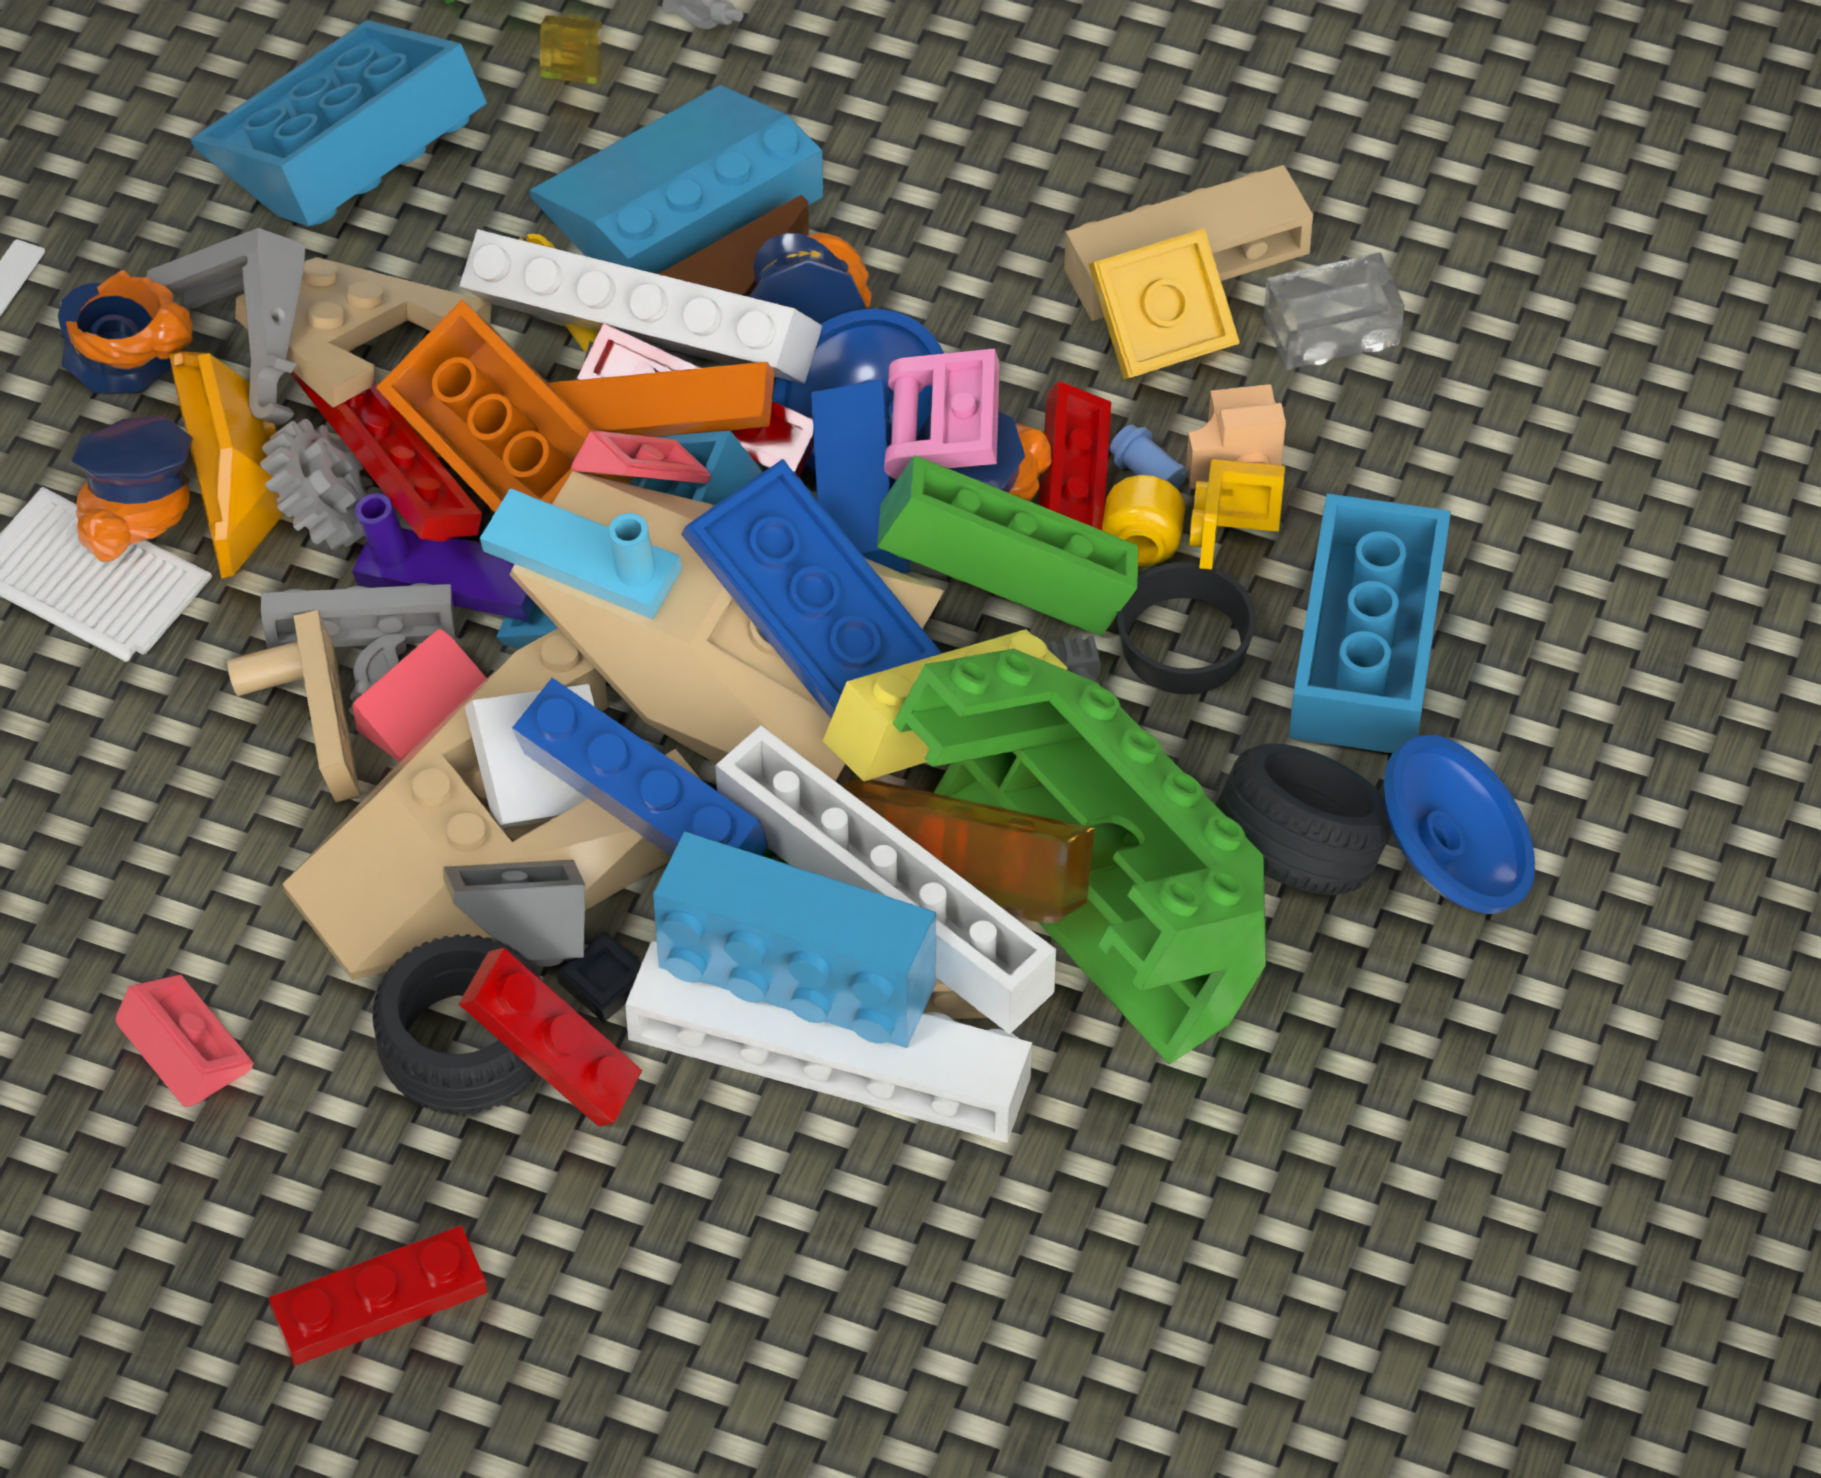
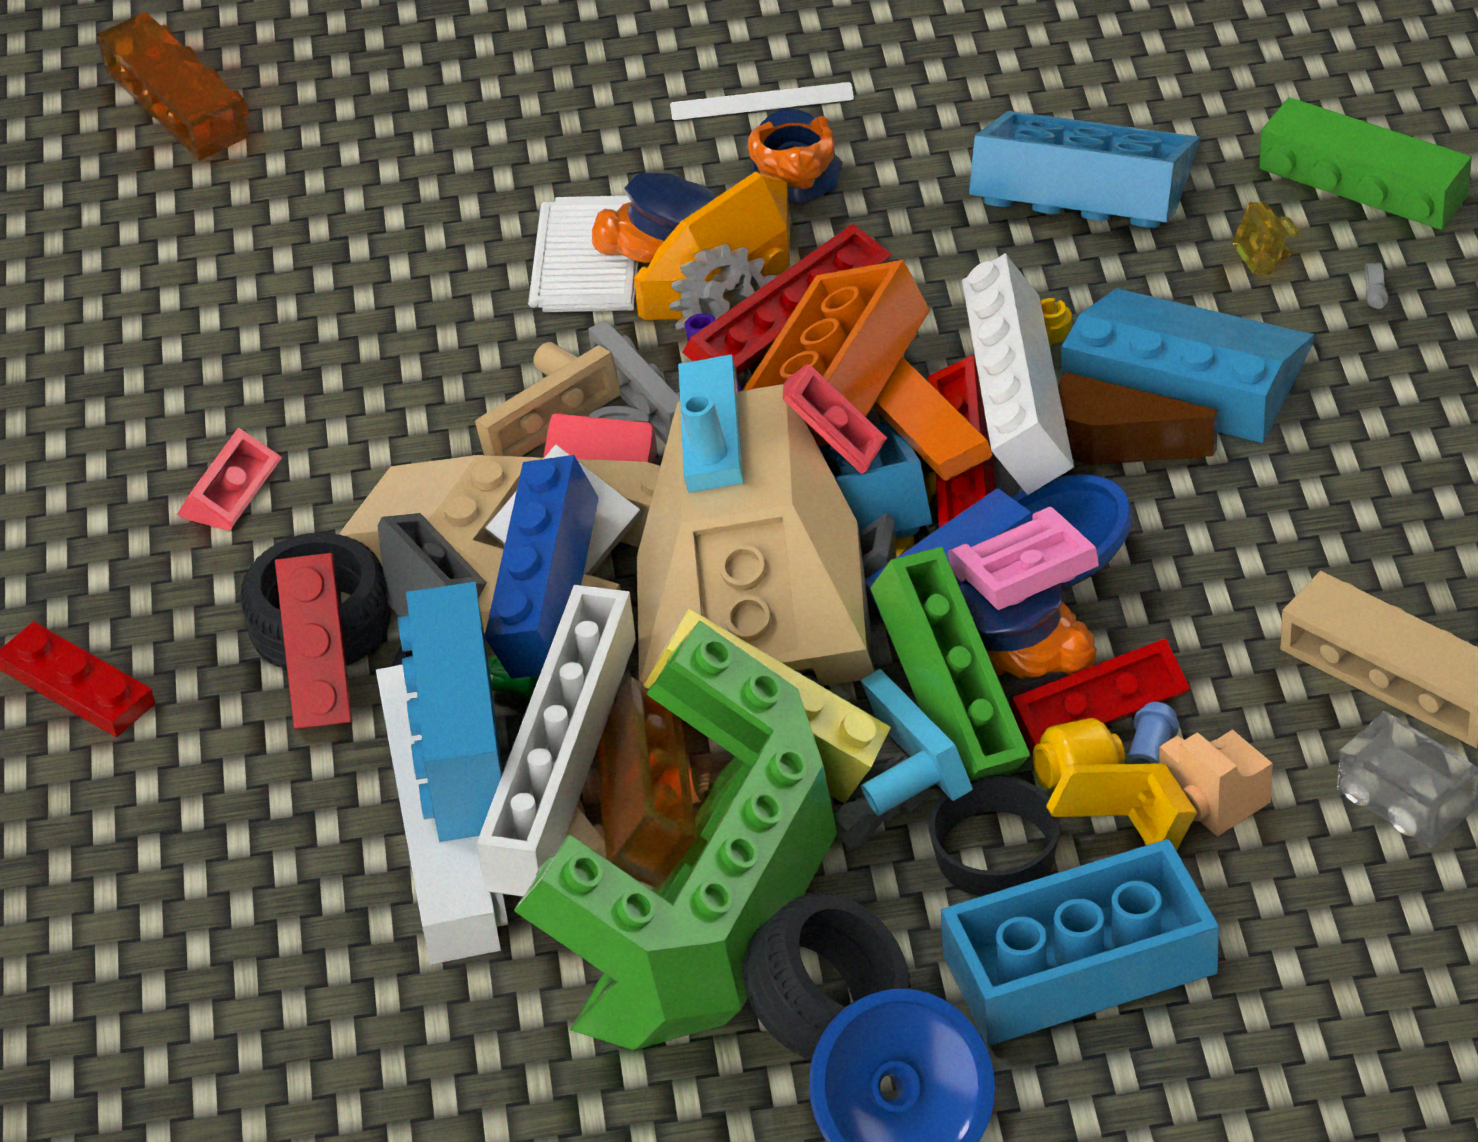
camera: 65 degrees right, 10 degrees down
light grey hinge [147,228,305,424] -> none
tan wing [235,257,492,408] -> none
blue tile [681,459,942,719] -> none
dark blue piece [749,233,872,324] -> none
yellow tile [1088,228,1240,380] -> none
none -> medium azure piece [861,669,973,816]

